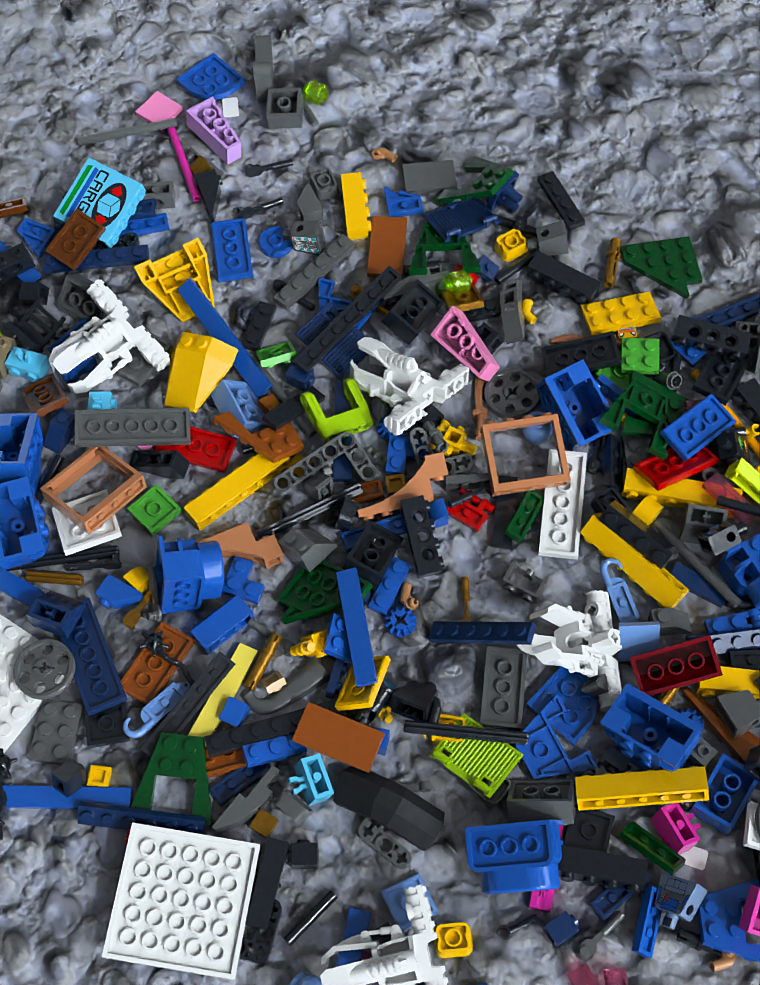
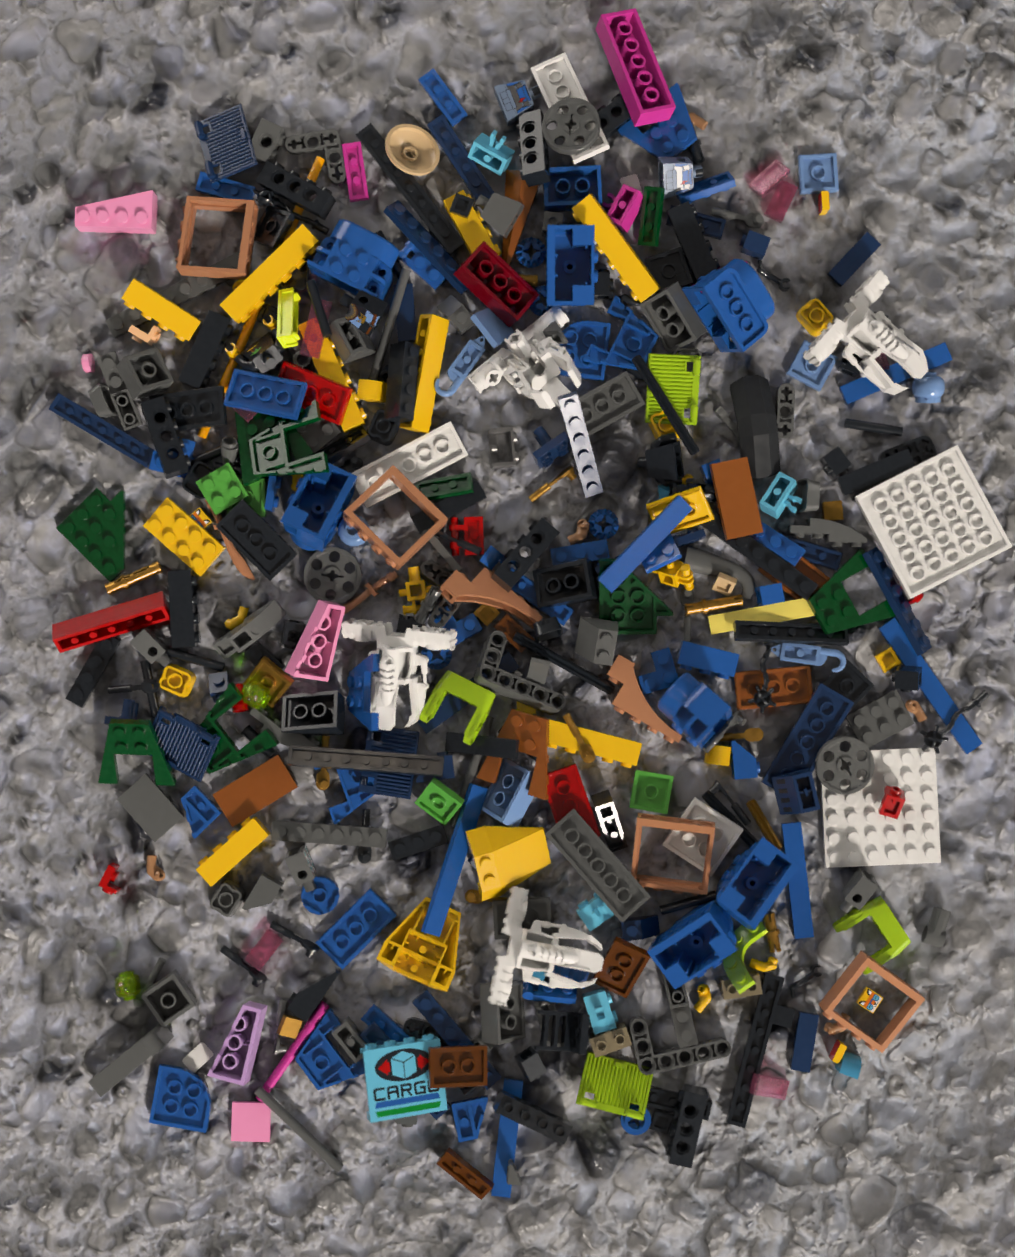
camera: 125 degrees left, 25 degrees up
none -> red brick [52,591,170,653]
none -> red bracket [98,862,121,895]
none -> clear pink tile [244,929,284,971]
none -> blue wing [295,1008,365,1090]
none -> blue wing [346,654,380,731]
none -> dark blue plate [532,426,571,469]
none -> pearl gold piece [563,713,595,763]
none -> medium nougat arm [905,699,927,722]

